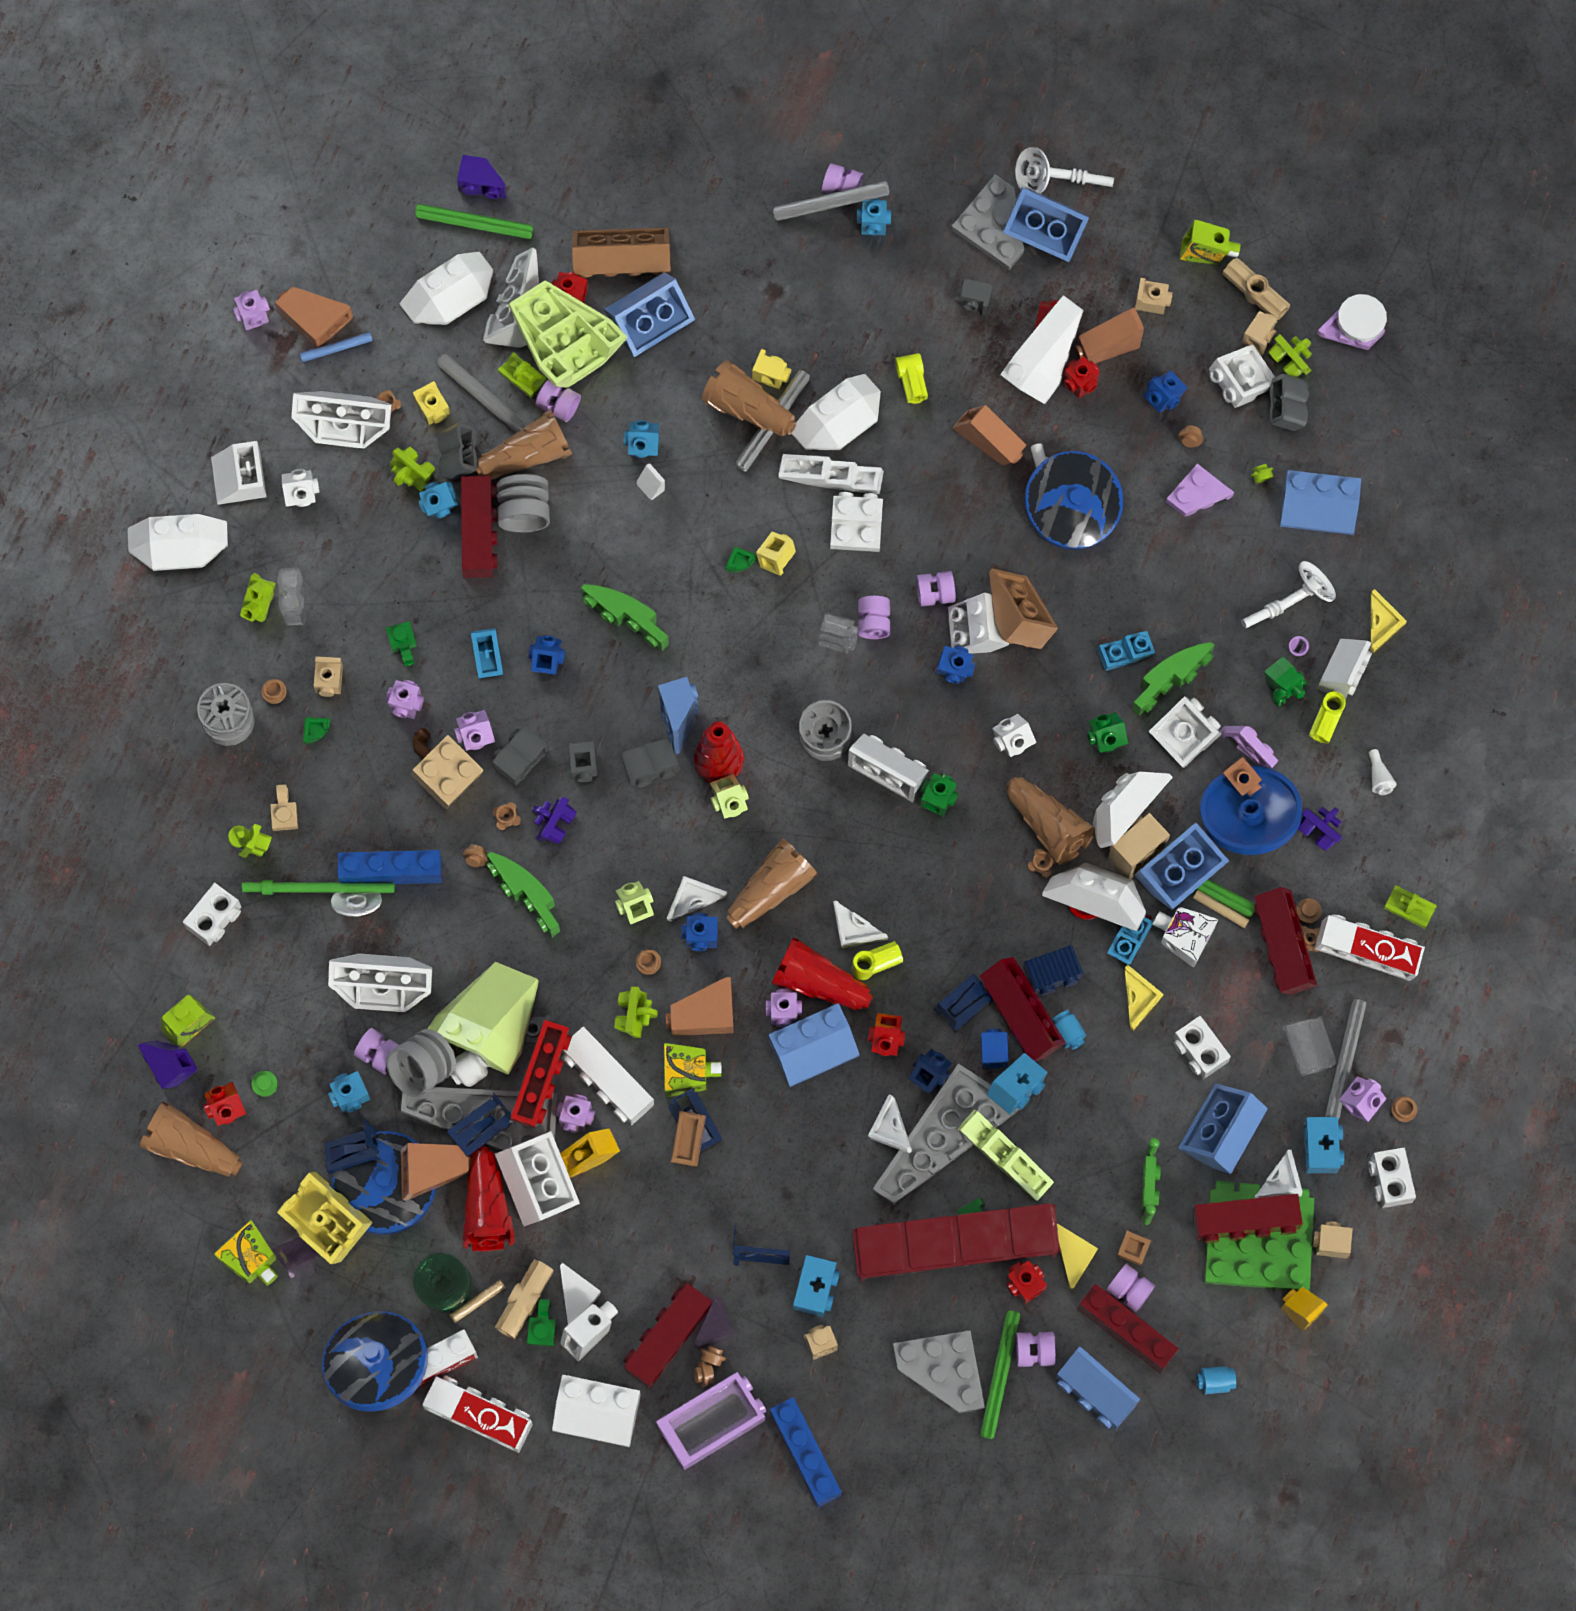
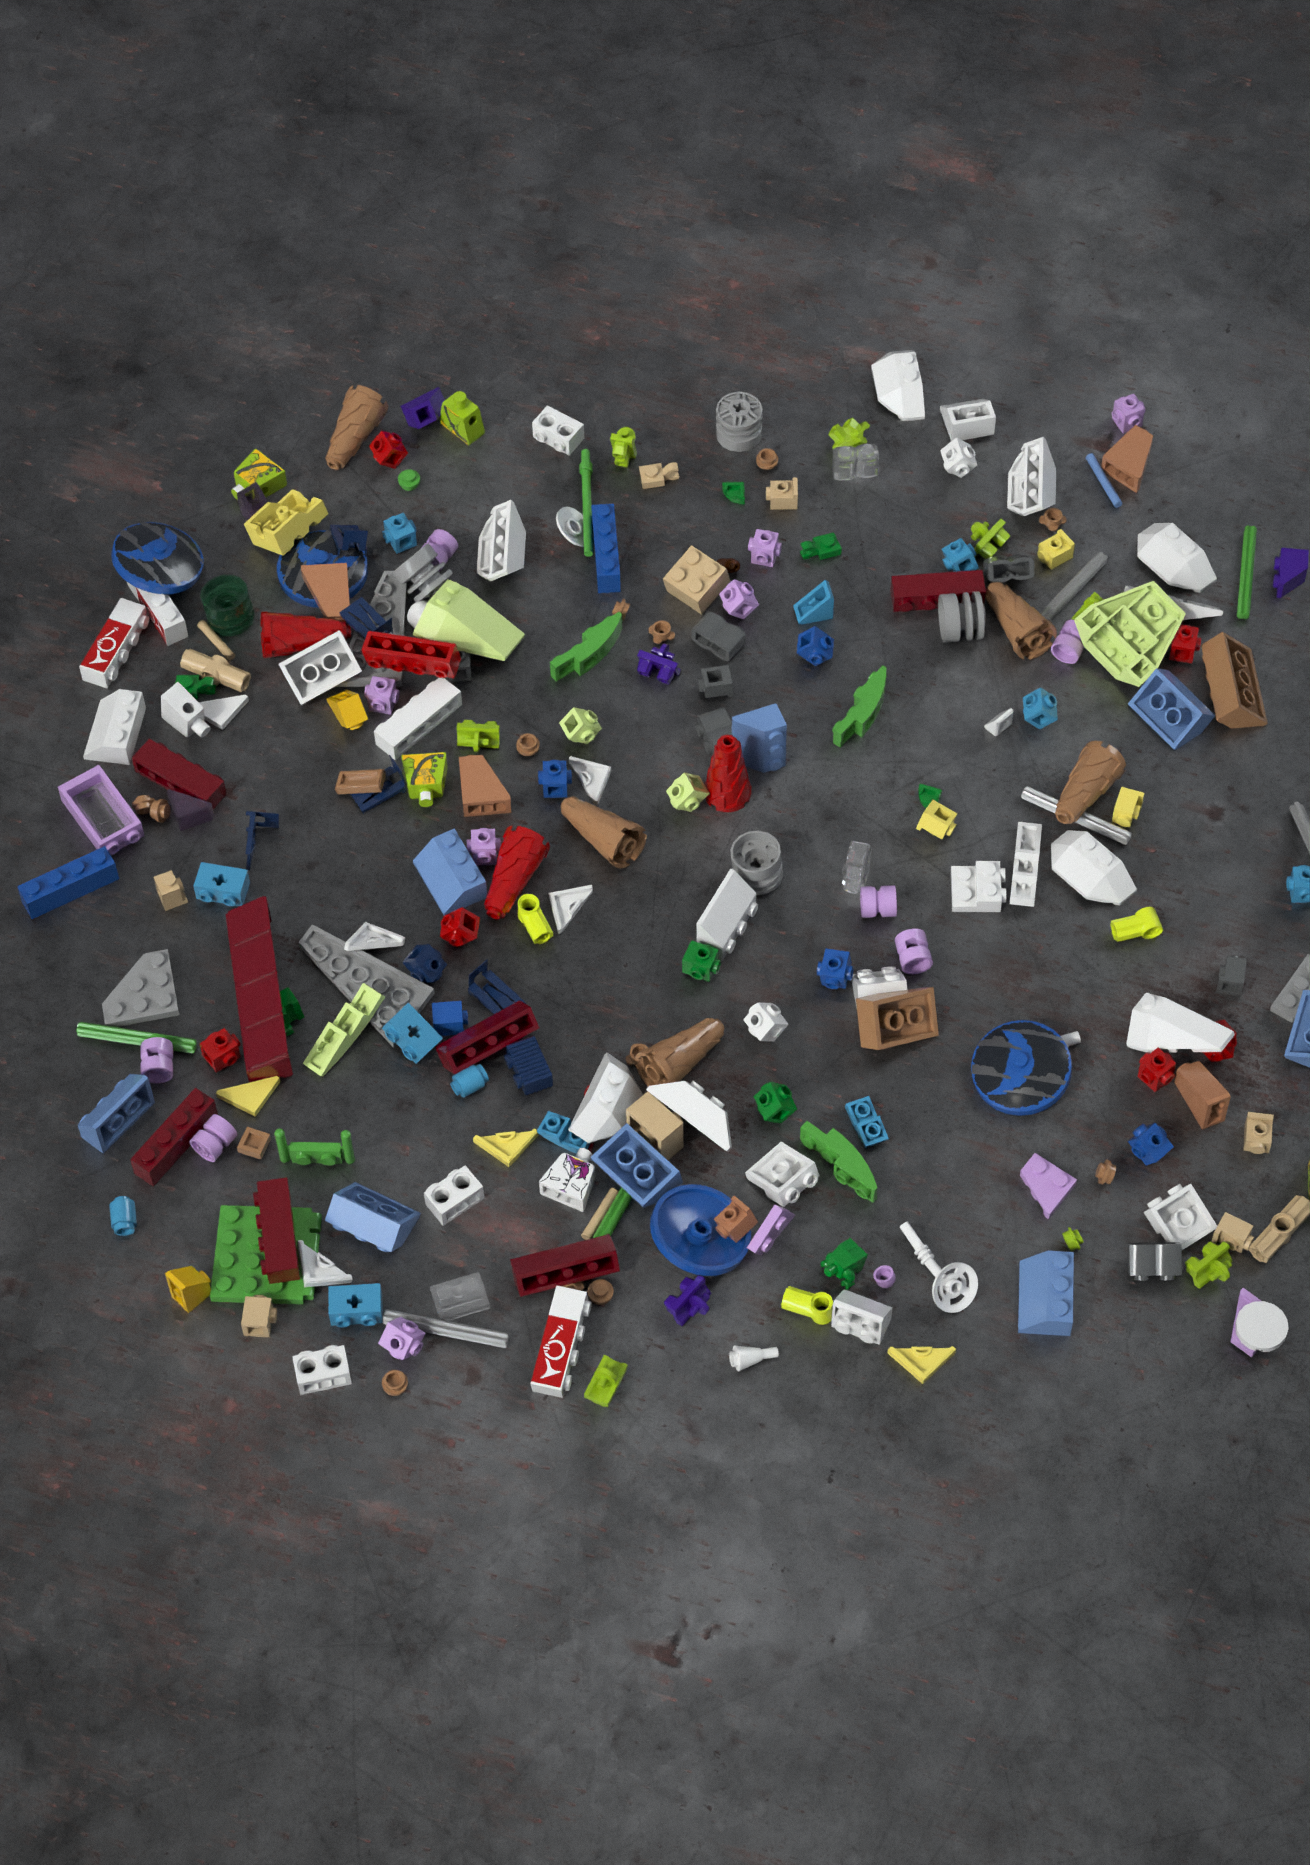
camera: 90 degrees right, 15 degrees down
nougat slope [952,405,1026,466] -> none

